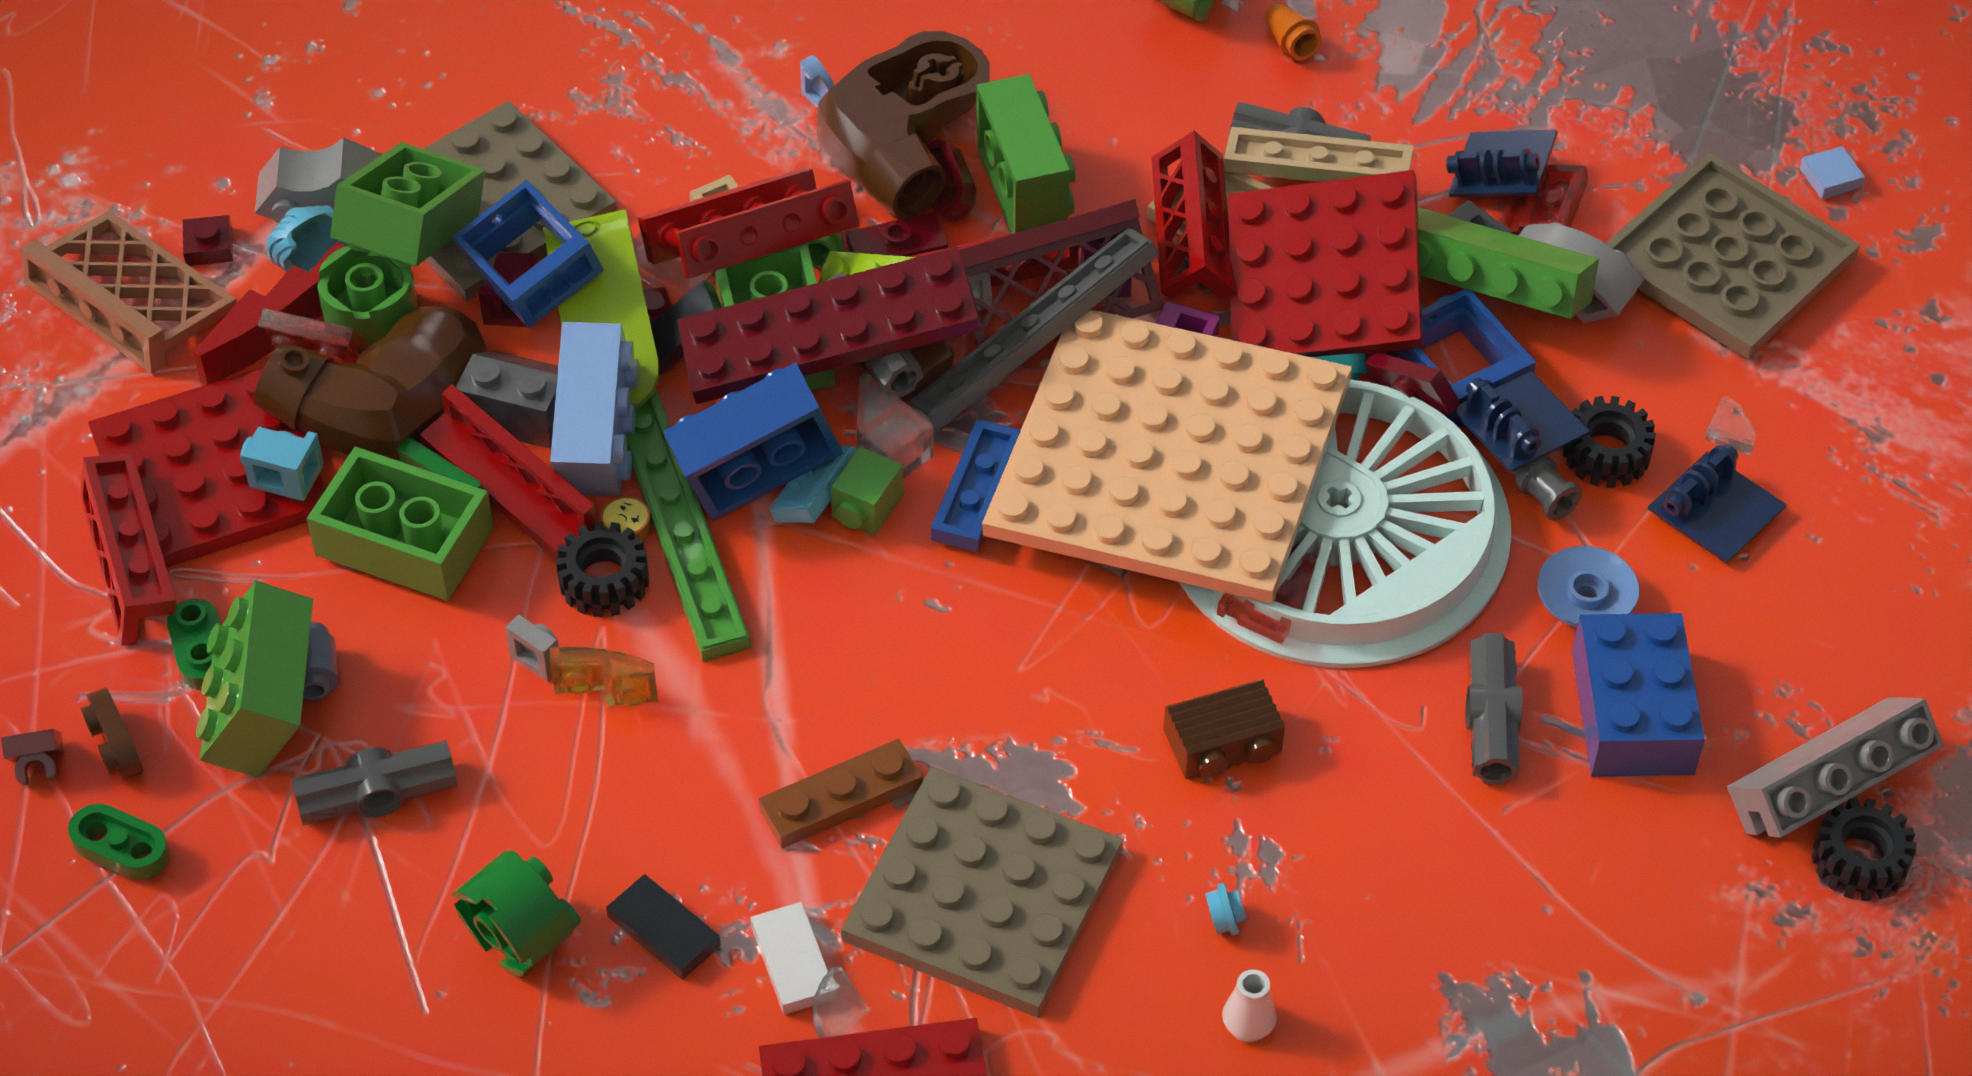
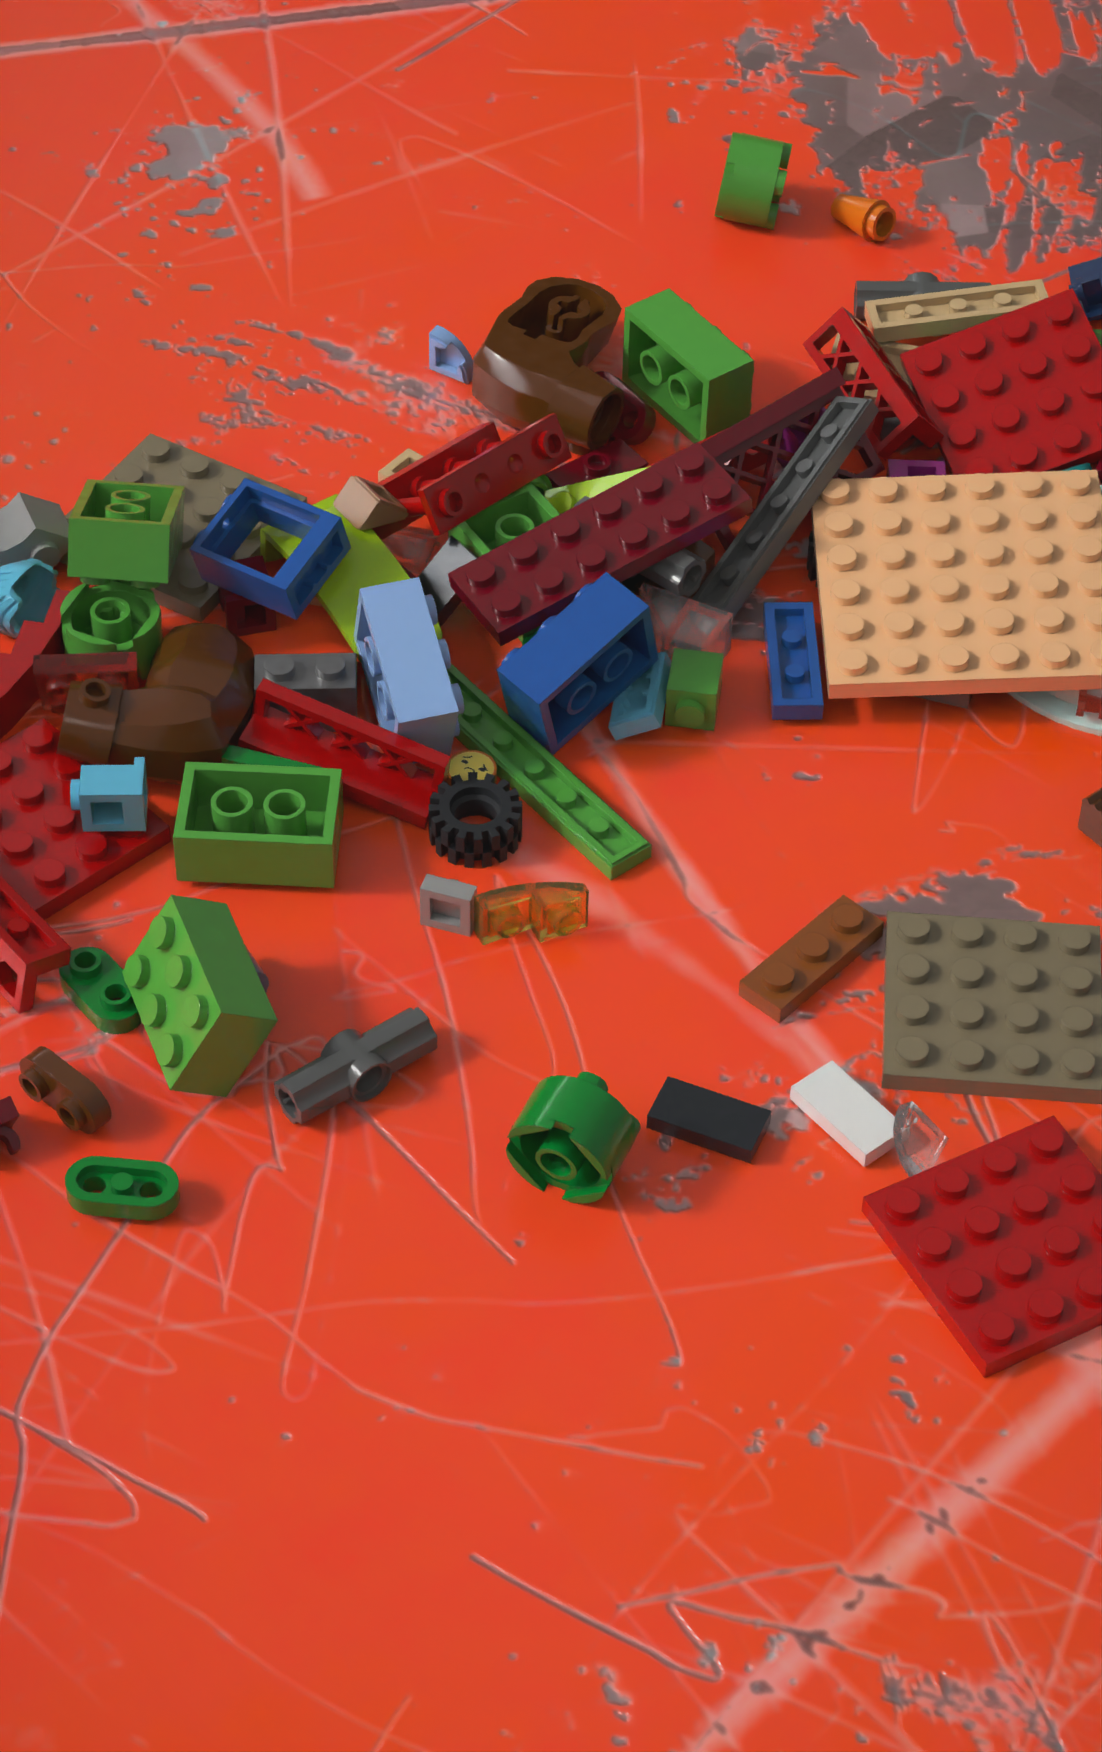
camera: 20 degrees left, 5 degrees down
none -> medium nougat slope [333,475,409,530]

